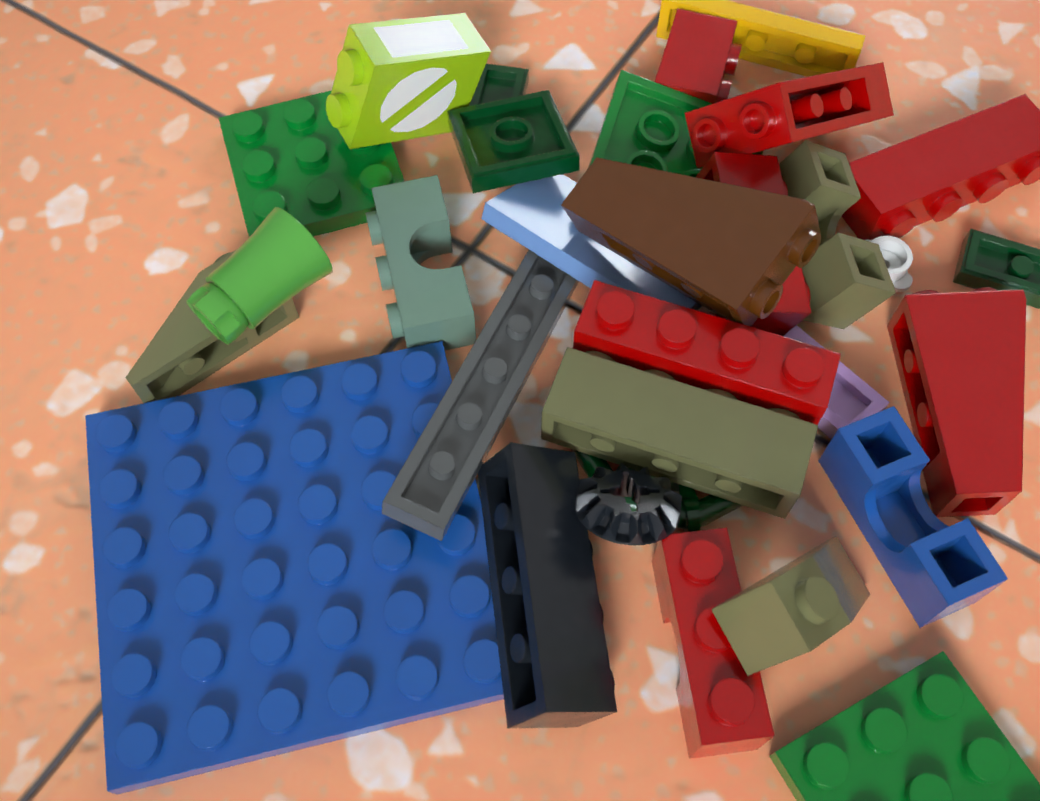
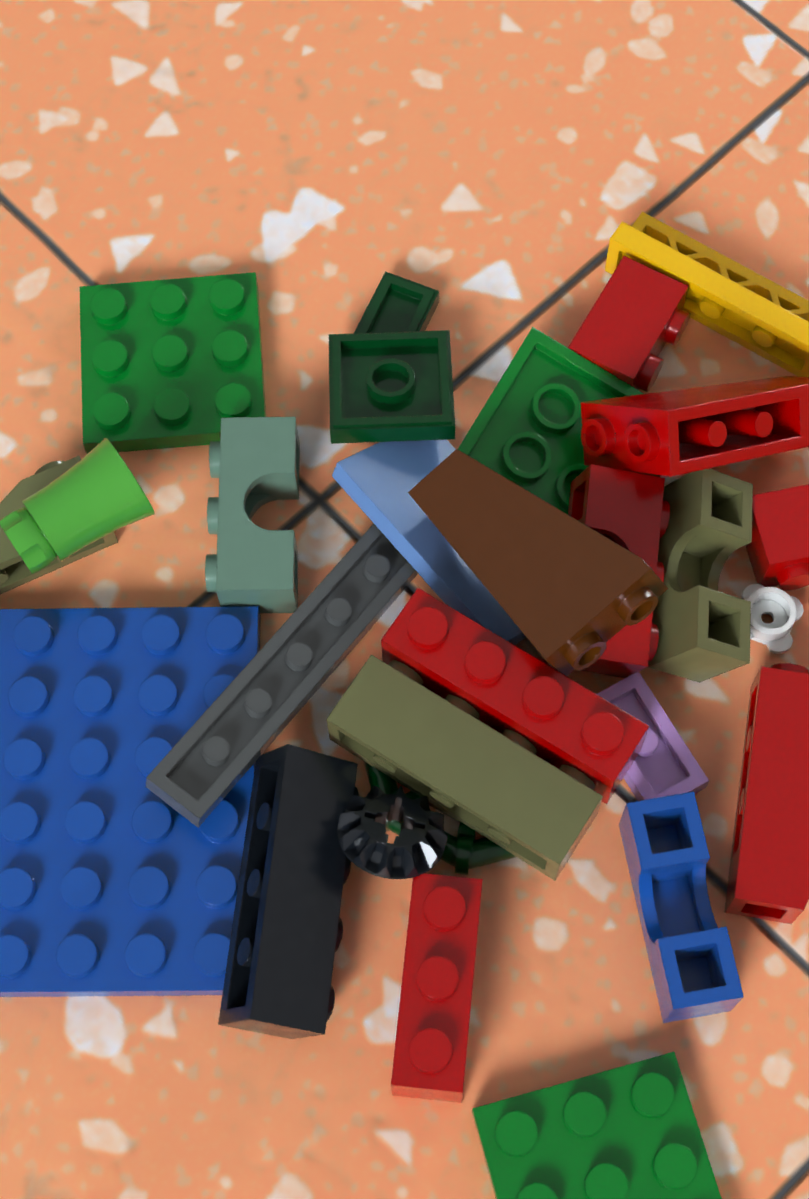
camera: 15 degrees right, 5 degrees up
lime brick [326,13,491,149] -> none
olive slope [711,536,870,675] -> none

